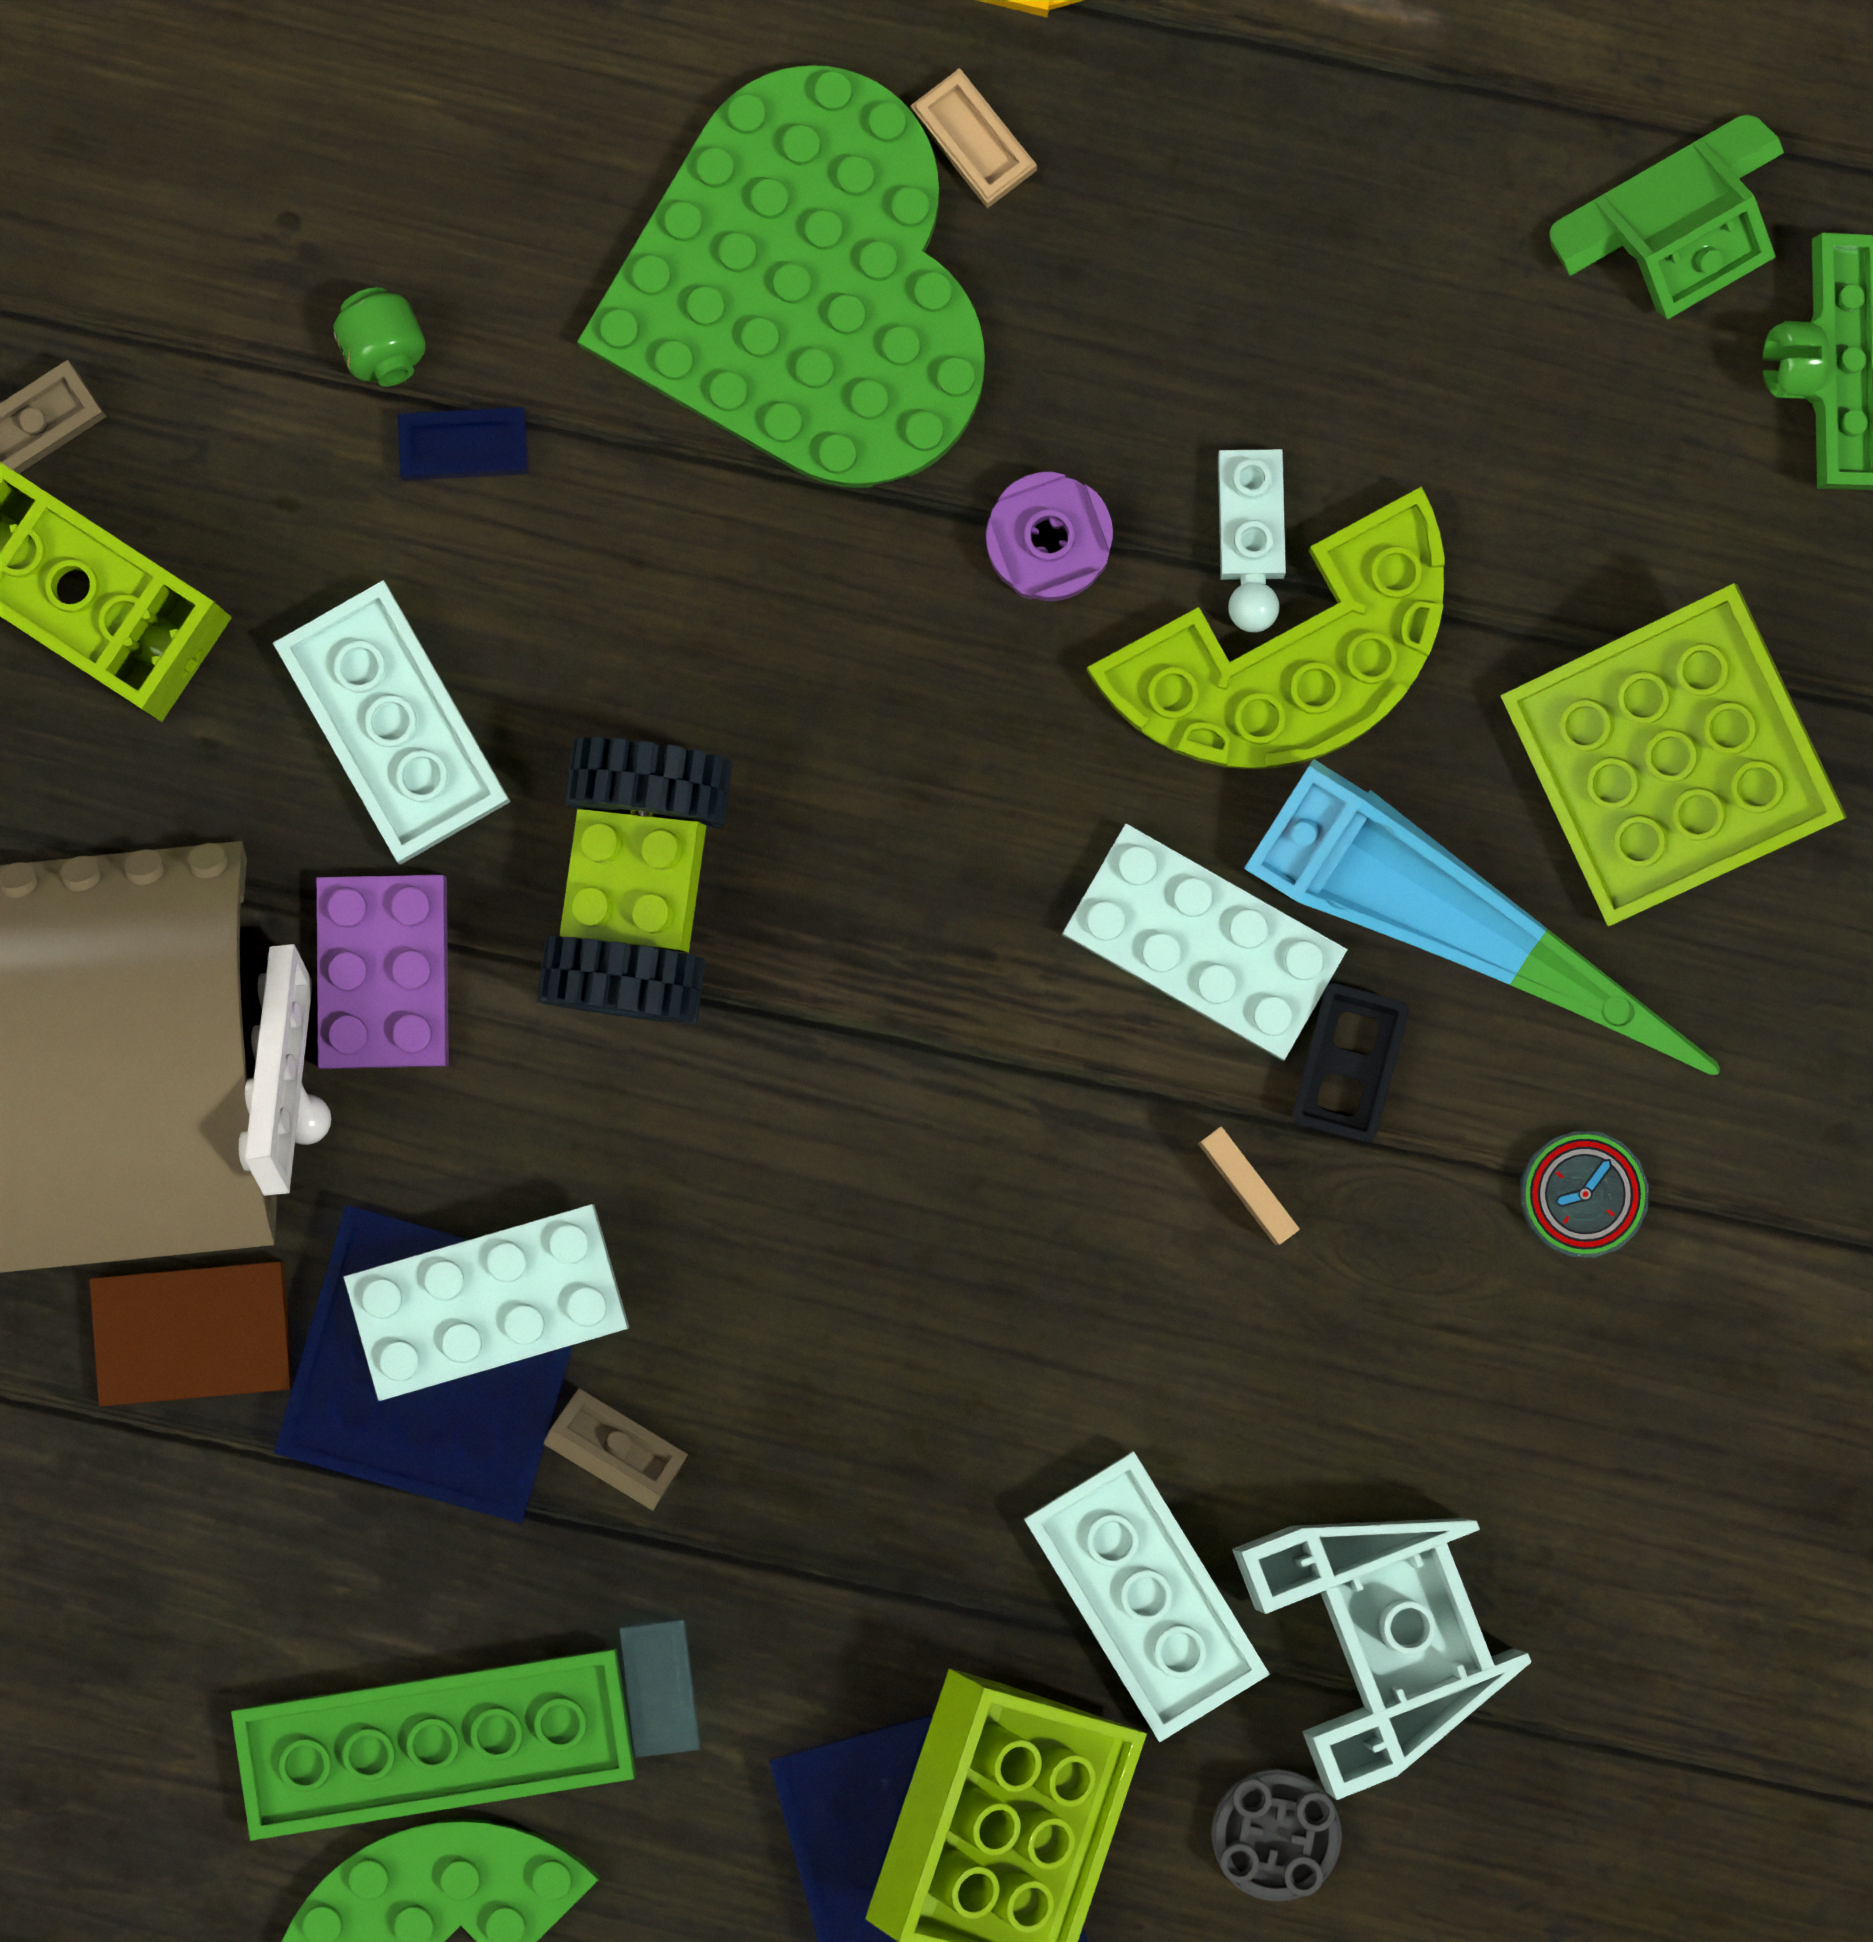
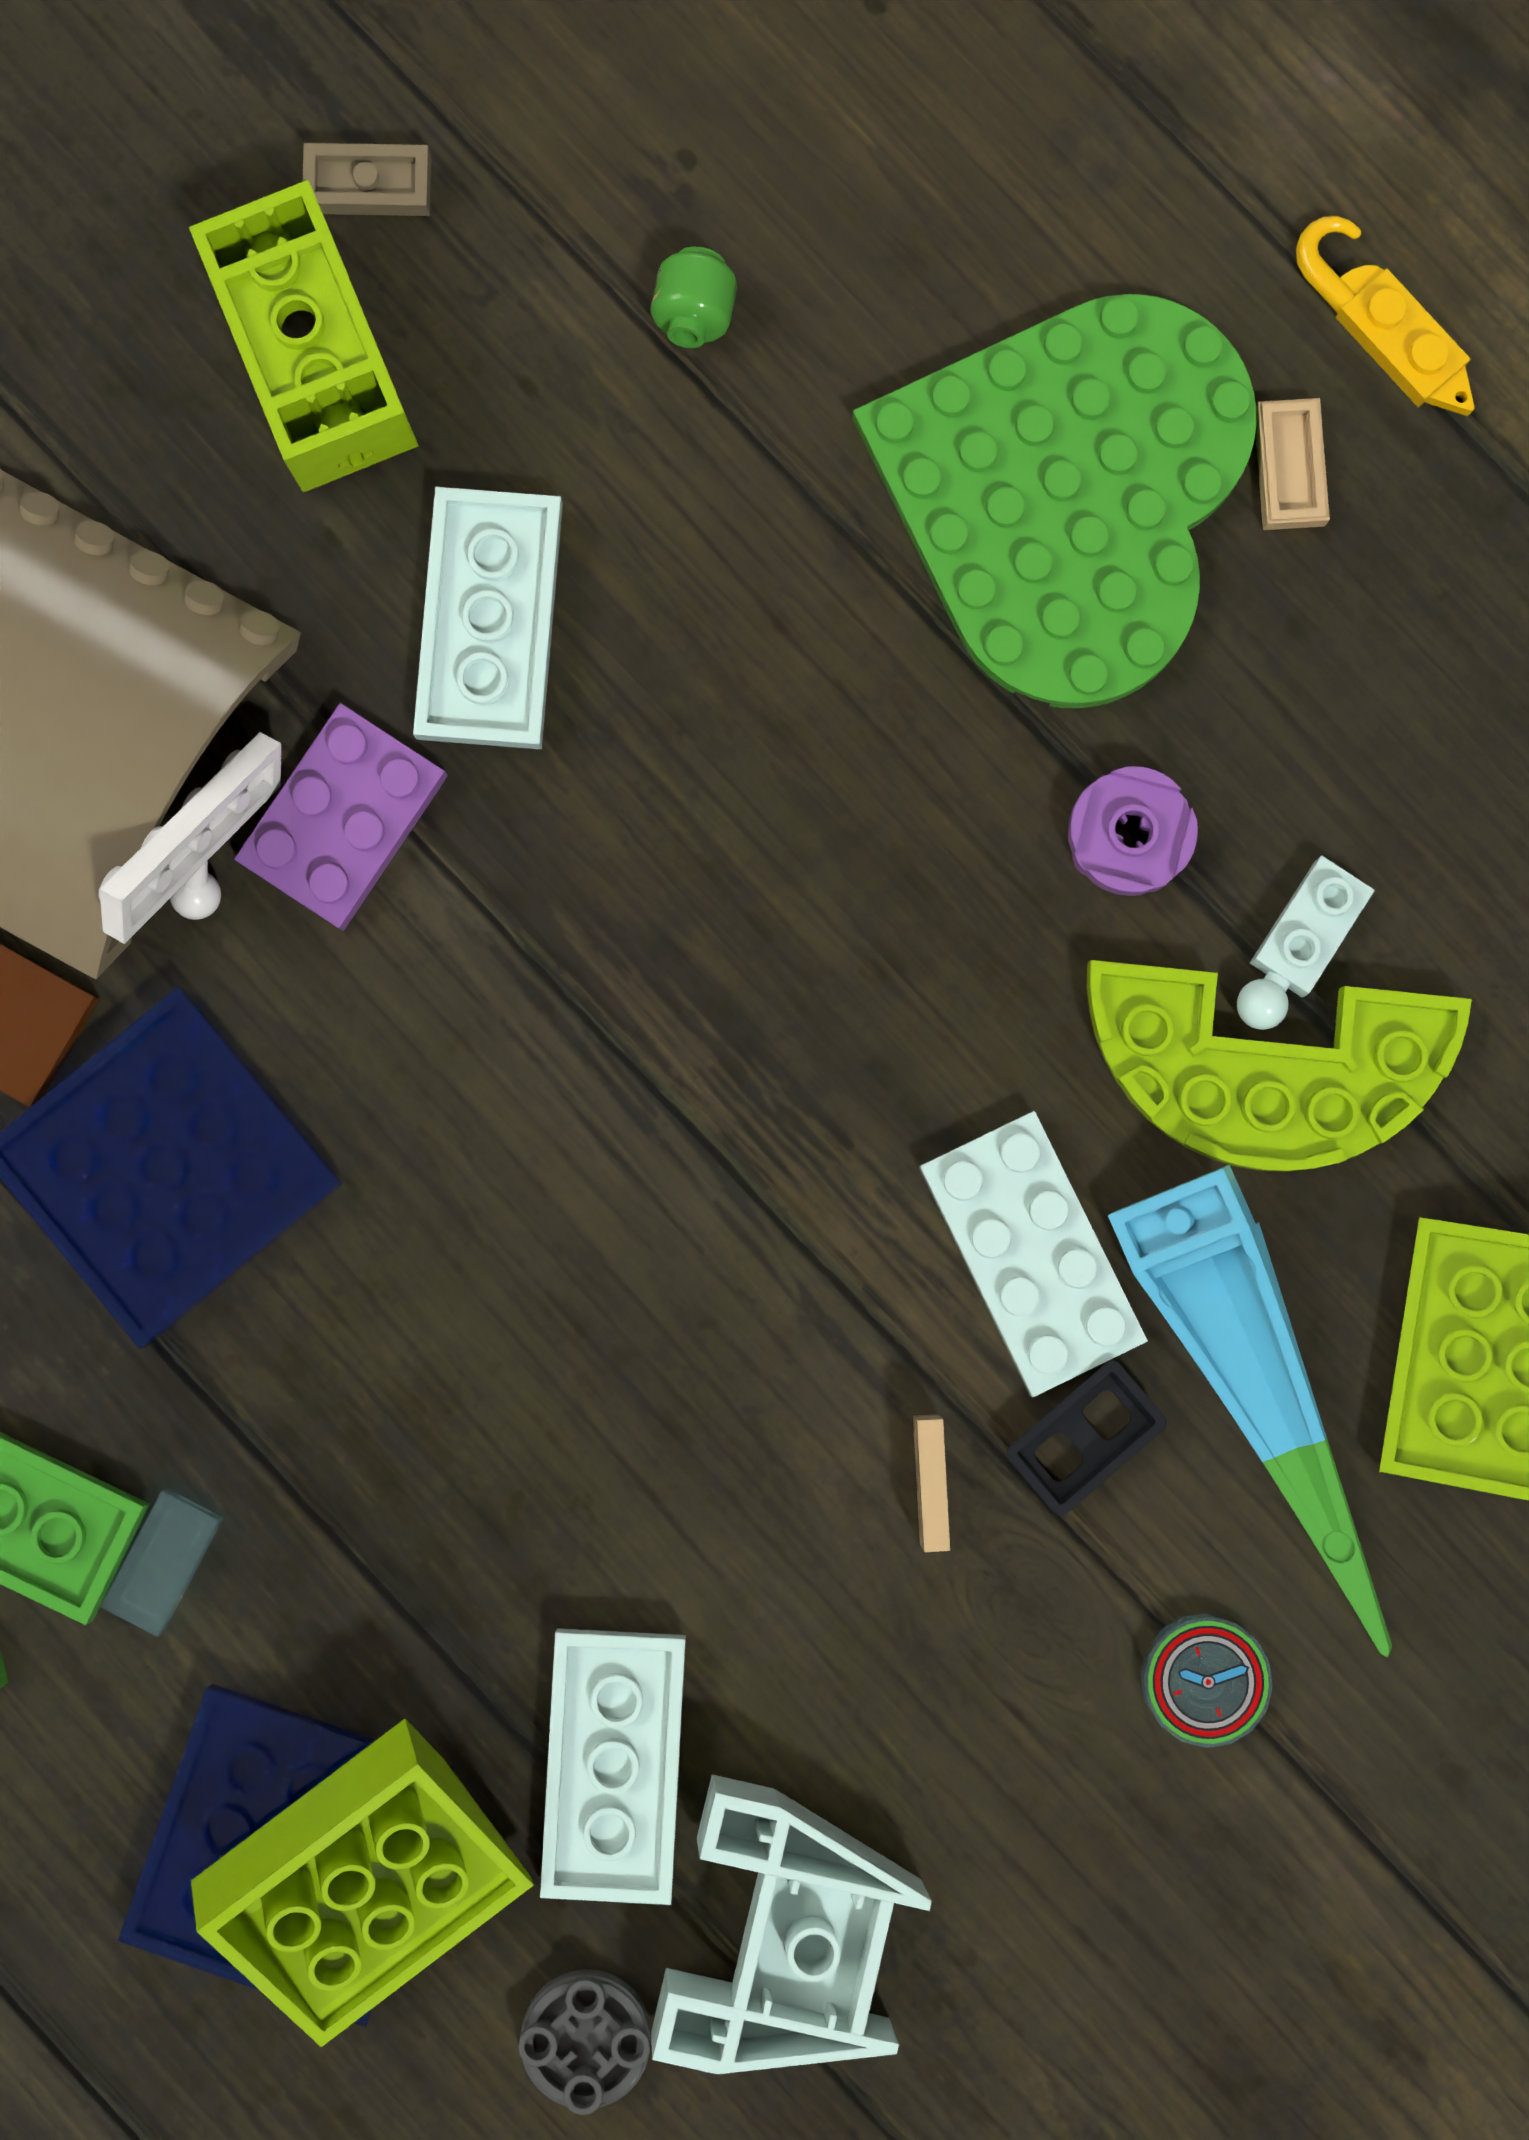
camera: 25 degrees right, 0 degrees up
light aqua plate [344,1204,629,1401] -> none
clear blue tile [398,407,529,481] -> none
plate [537,737,733,1024] -> none
dark tan plate [543,1388,688,1511] -> none

